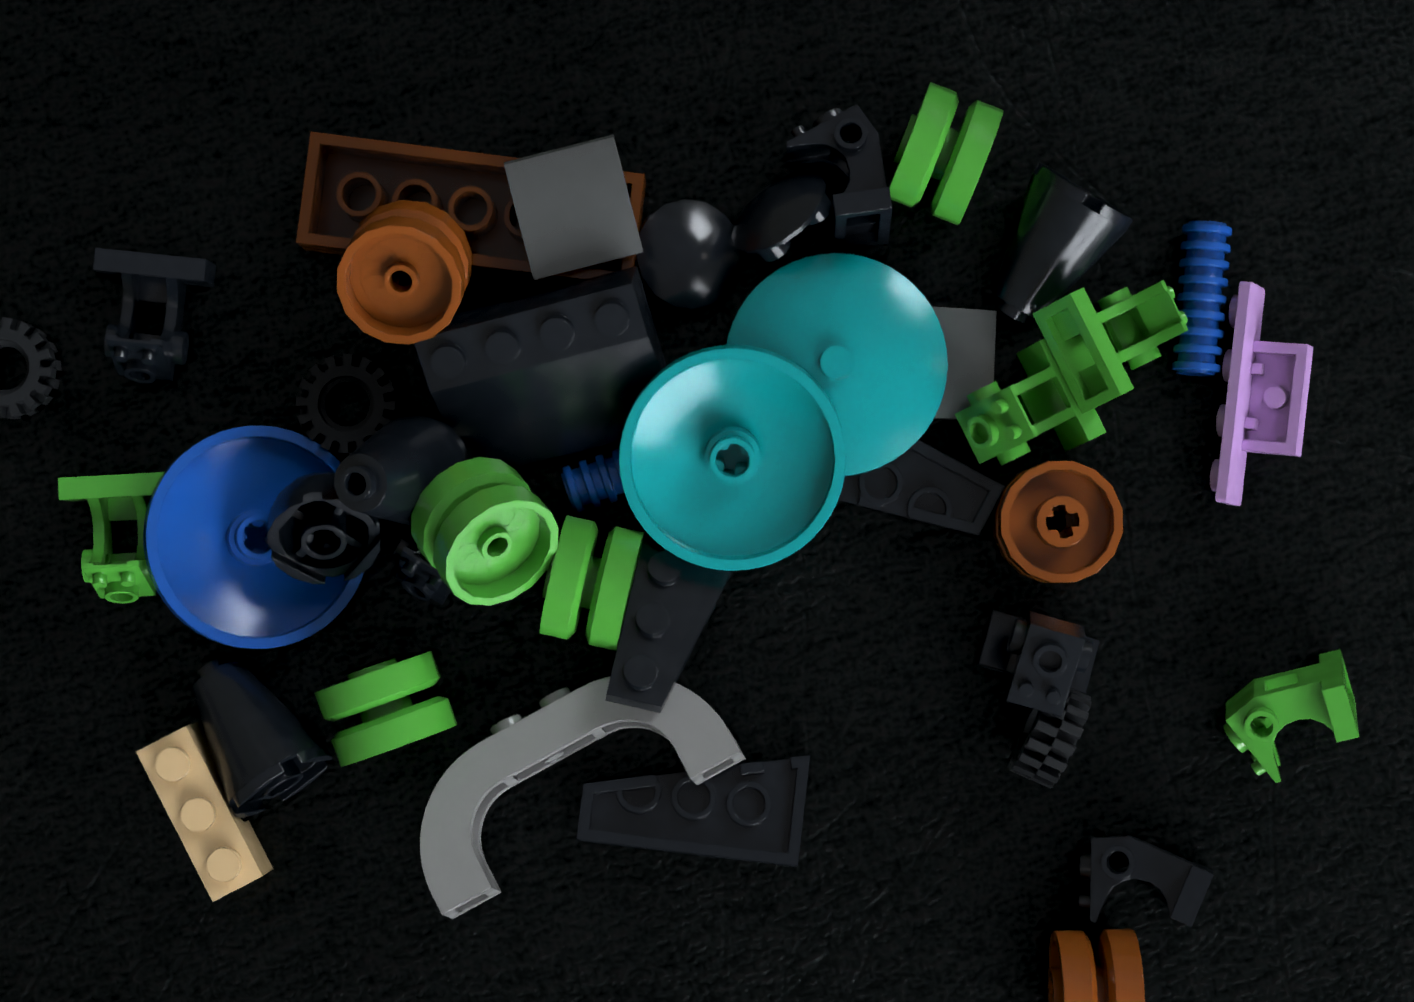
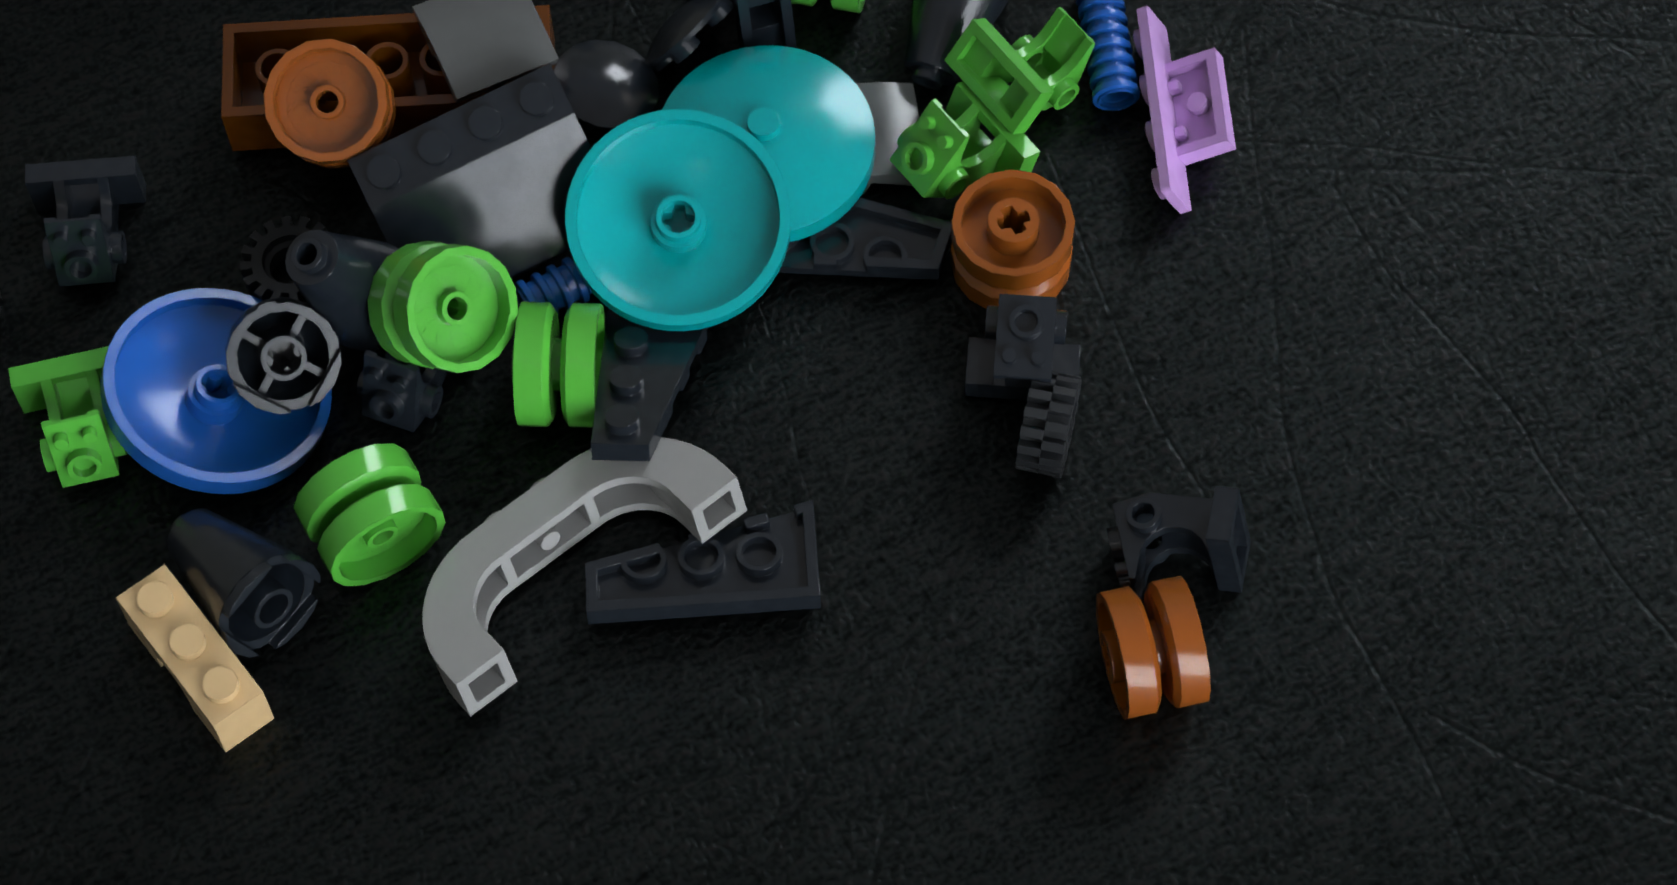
camera: 10 degrees left, 25 degrees down
bright green tile [1223,649,1359,783] -> none

